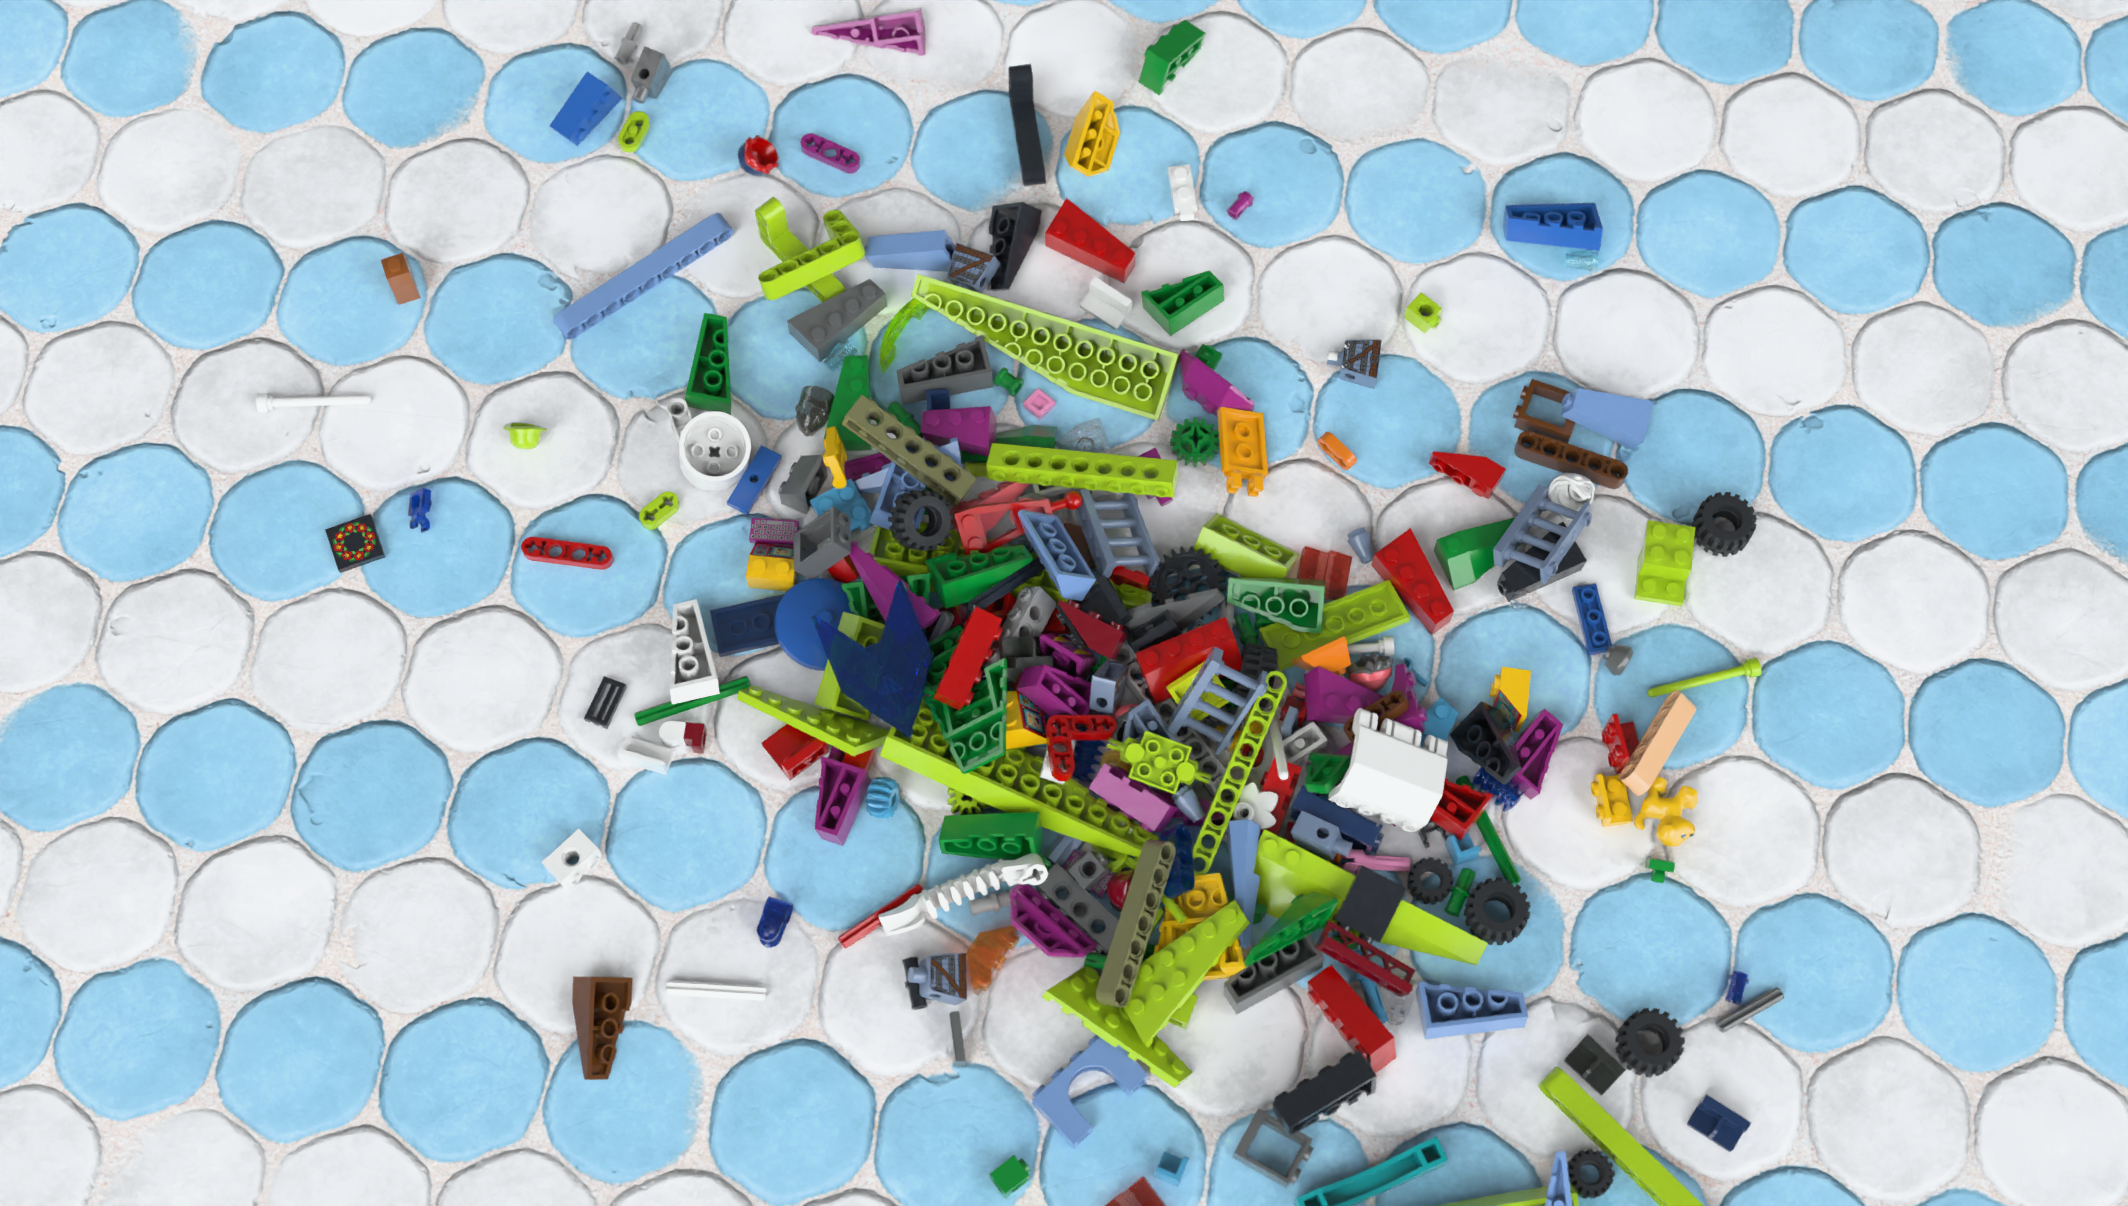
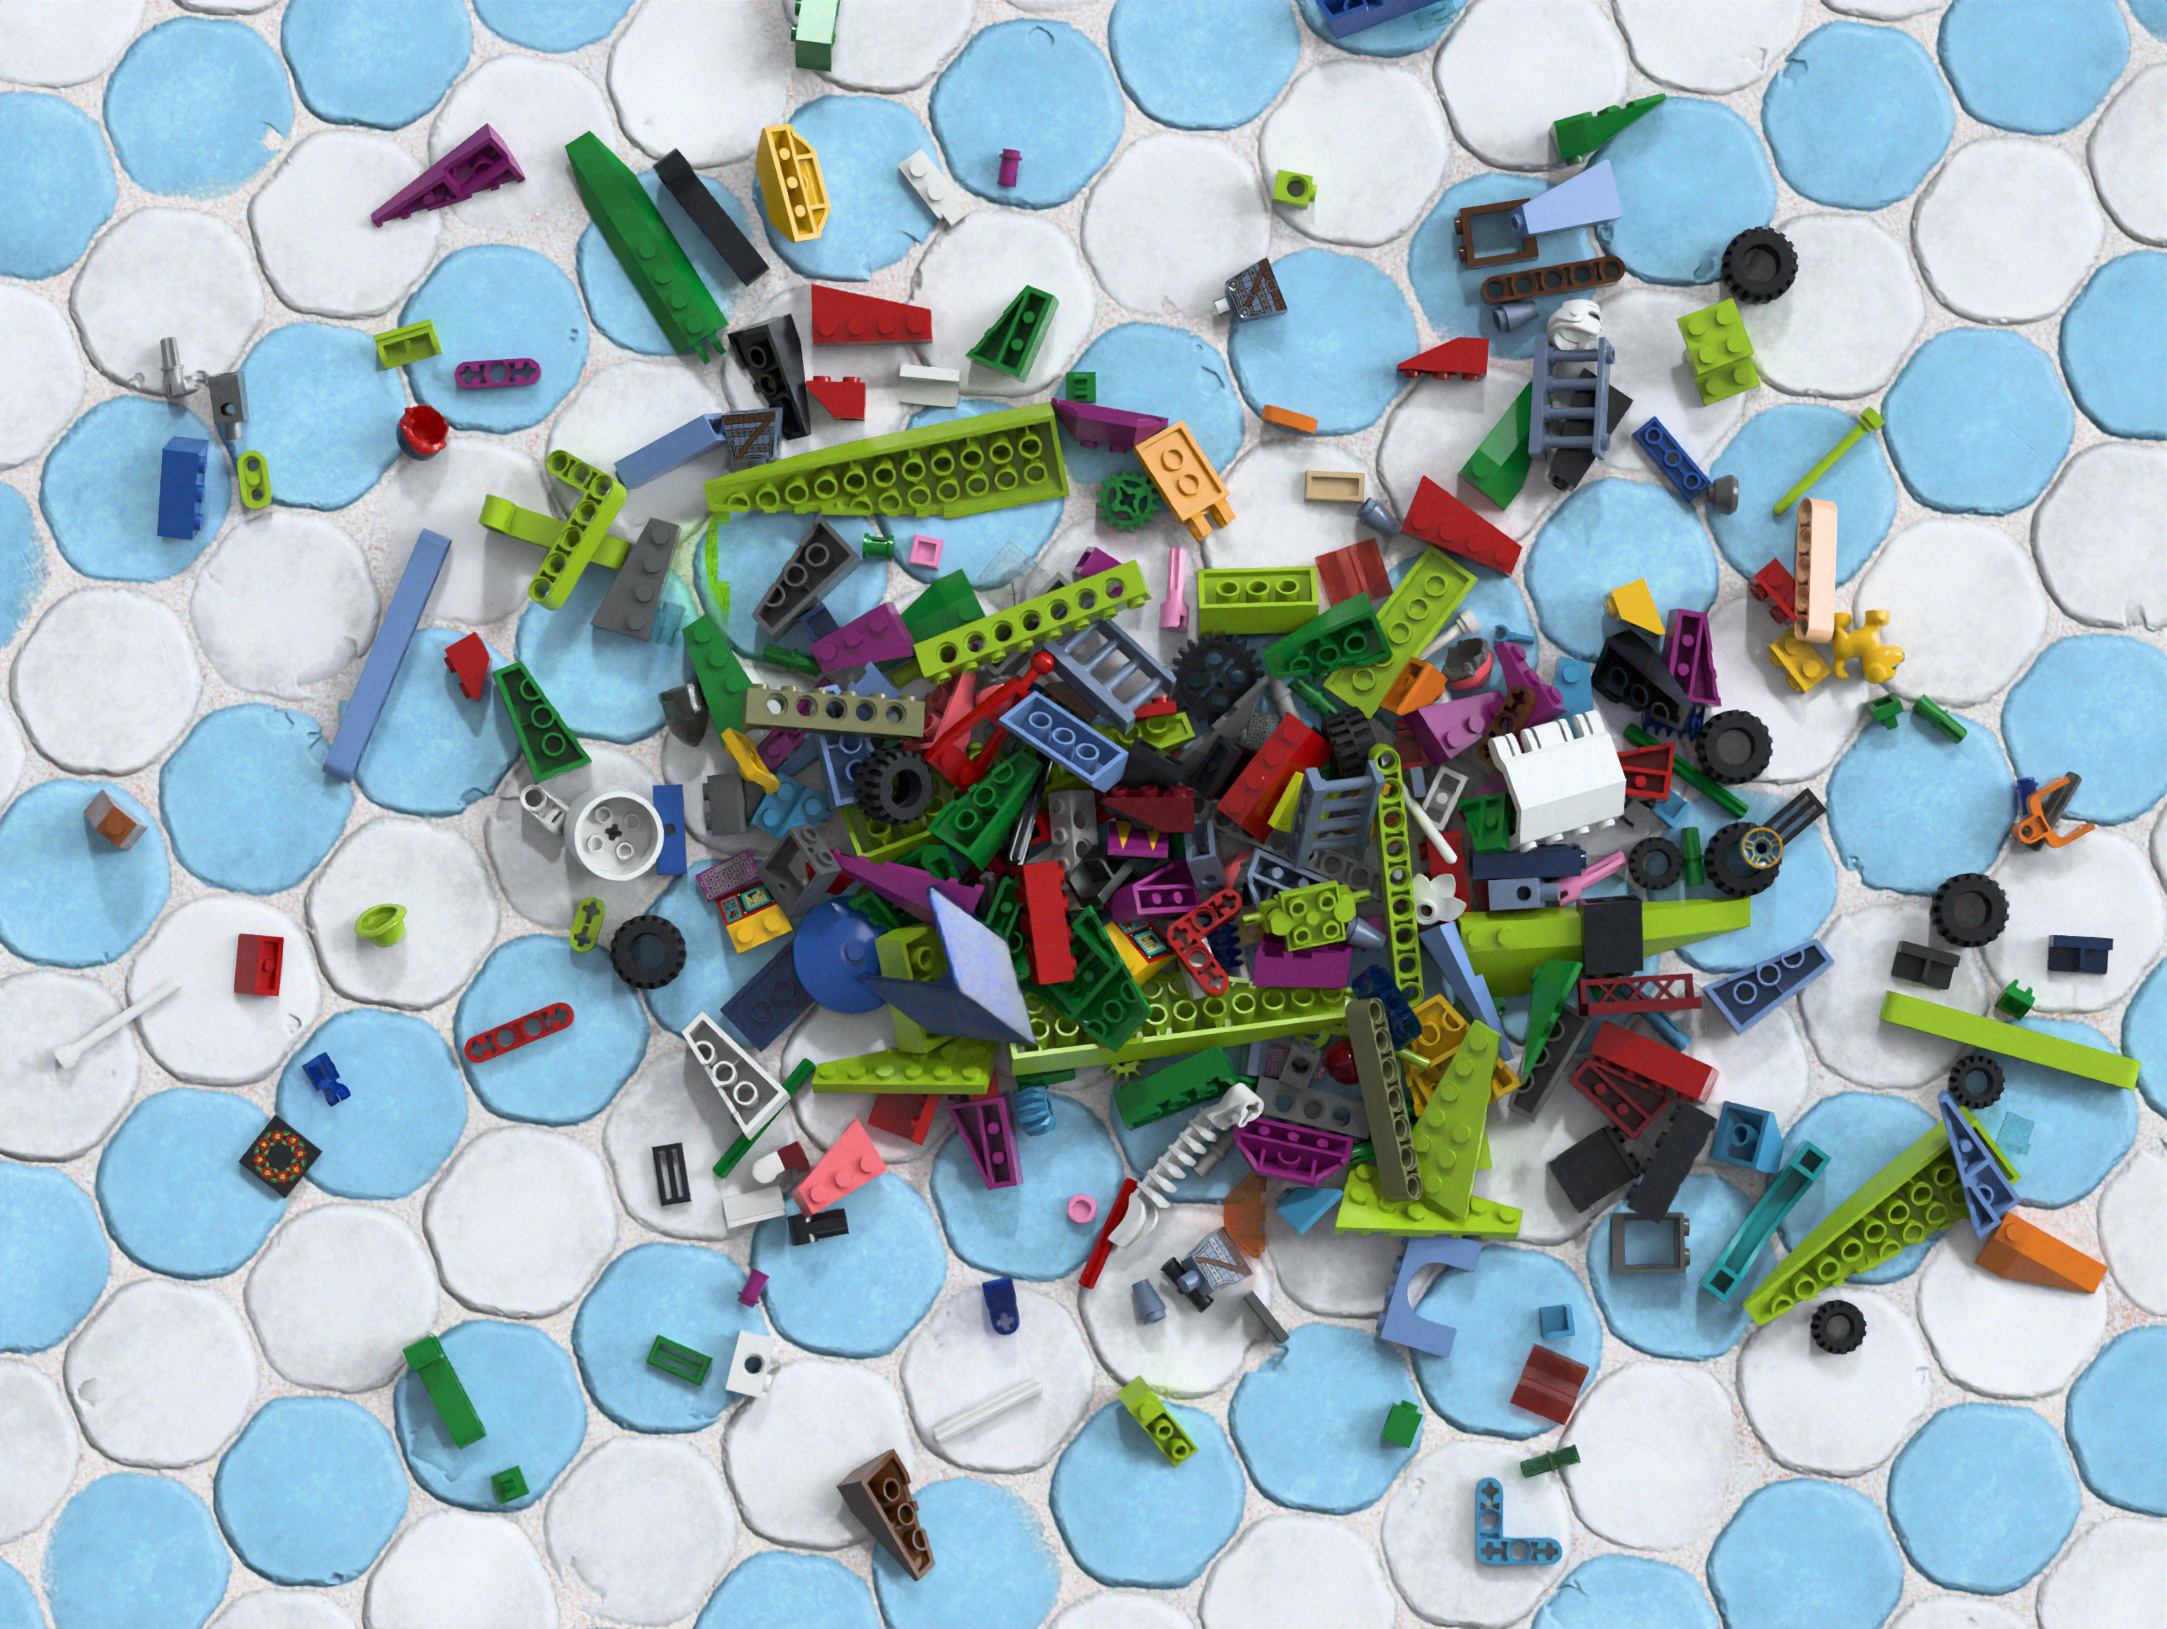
camera: 30 degrees left, 20 degrees up
none -> red panel [234,933,284,996]
none -> lime hinge [374,319,443,370]
none -> green beam [403,1333,487,1450]
none -> red slope [443,632,493,702]
none -> green tile [491,1465,530,1504]
none -> green hinge [565,131,729,365]
none -> black tyre [610,915,687,989]
none -> green tile [646,1334,713,1386]
none -> magenta pin [737,1268,769,1308]
none -> black piece [787,1208,849,1246]
none -> coral wedge [790,1119,888,1219]
none -> red slope [806,376,867,421]
none -> green axle [1016,1068,1076,1091]
none -> bright pink tile [1067,1194,1097,1224]
none -> lime slope [1117,1375,1199,1468]
none -> sand blue cone [1132,1279,1167,1326]
none -> bright pink piece [1159,547,1189,632]
none -> dark azure slope [1275,1187,1344,1236]
none -> tan tile [1304,470,1365,503]
none -> sand blue cone [1492,300,1539,333]
none -> black panel [1546,1124,1641,1213]
none -> green wedge [1549,93,1667,167]
none -> dark red wedge [1565,1058,1674,1141]
none -> black tyre [1695,709,1773,785]
none -> dark azure slope [1710,1100,1784,1175]
none -> wheel [1739,827,1783,869]
none -> black tile [1762,787,1827,847]
none -> green axle [1912,694,1967,744]
none -> green tile [1994,979,2035,1020]
none -> orange piece [2011,777,2095,848]

